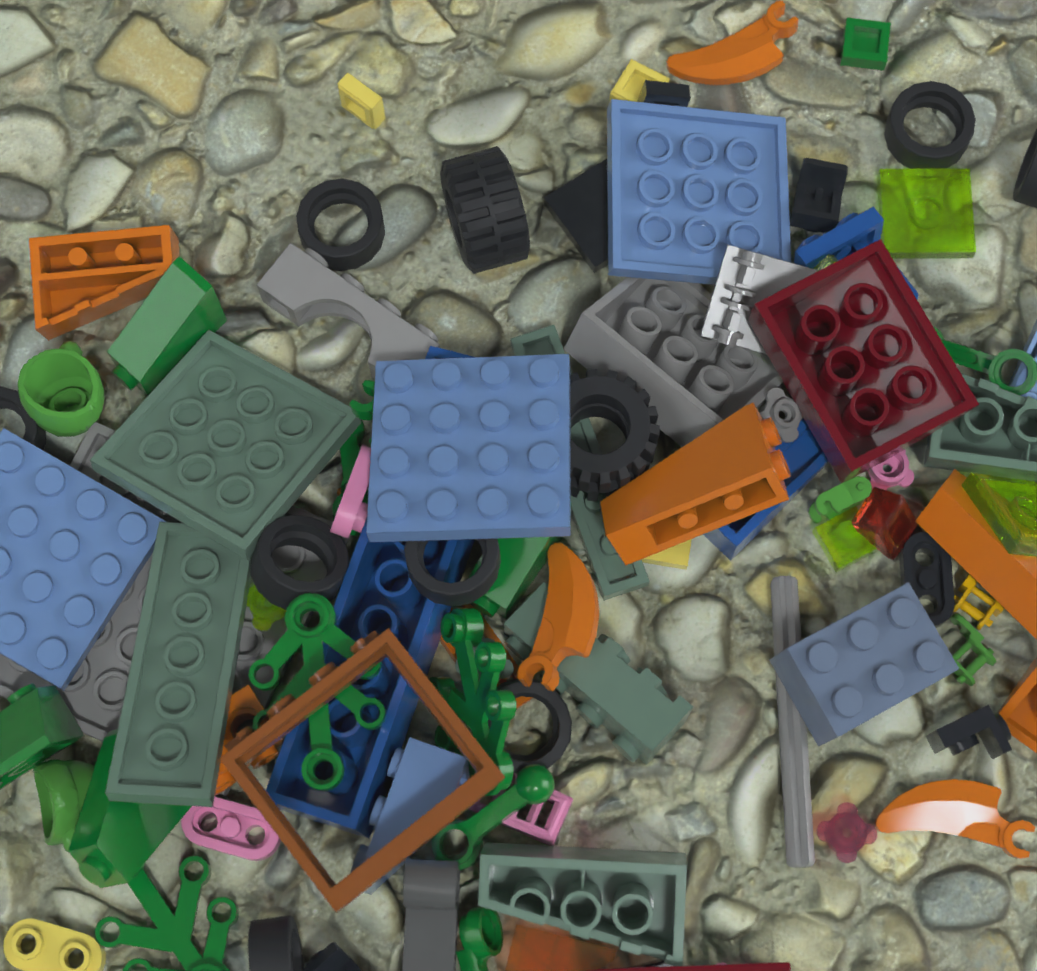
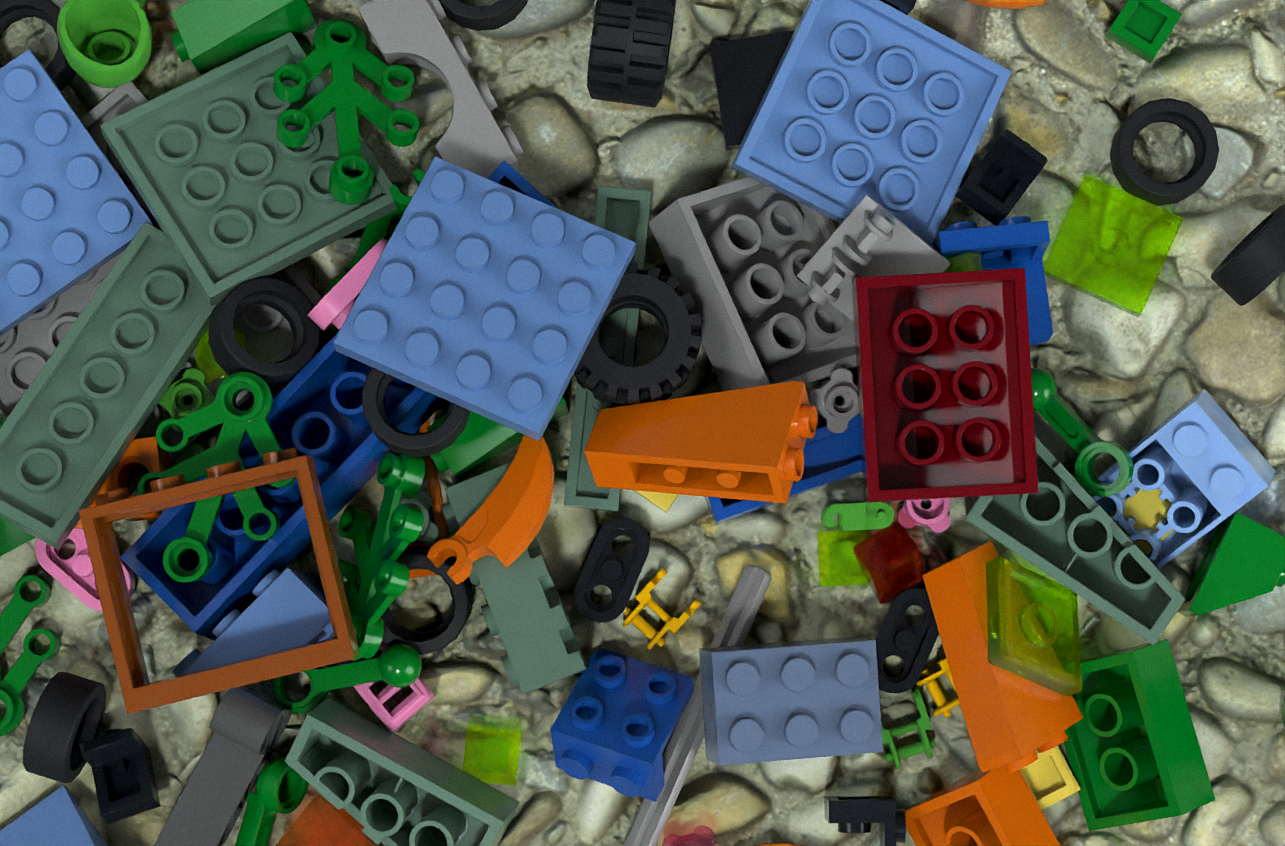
camera: 25 degrees right, 10 degrees up
none -> bright green plate [158,368,216,433]
none -> green plant [273,19,419,205]
none -> clear neon green plate [463,725,523,786]
none -> blue bracket [550,649,694,802]
none -> black plate [574,518,650,623]
none -> yellow piece [621,568,702,650]

